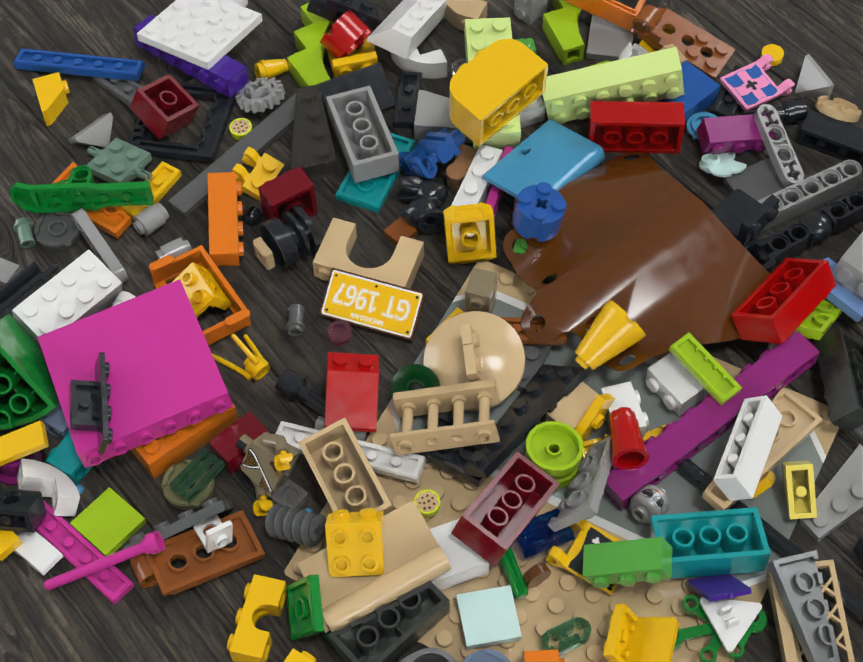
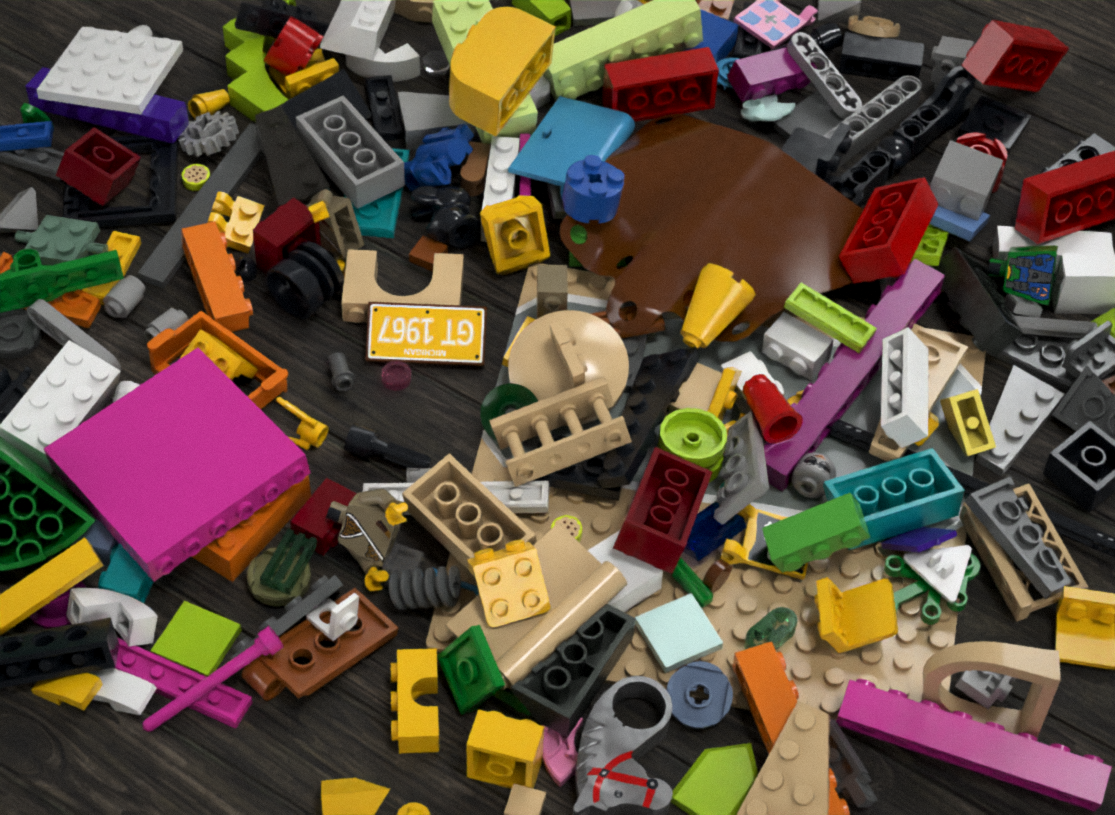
camera: 20 degrees left, 5 degrees down
black bracket [69,352,113,453] -> none
tan tile [253,237,275,270] -> none
red slope [324,352,379,432] -> none
none -> green tile [20,103,54,128]
none -> dark tan torso [306,189,364,277]

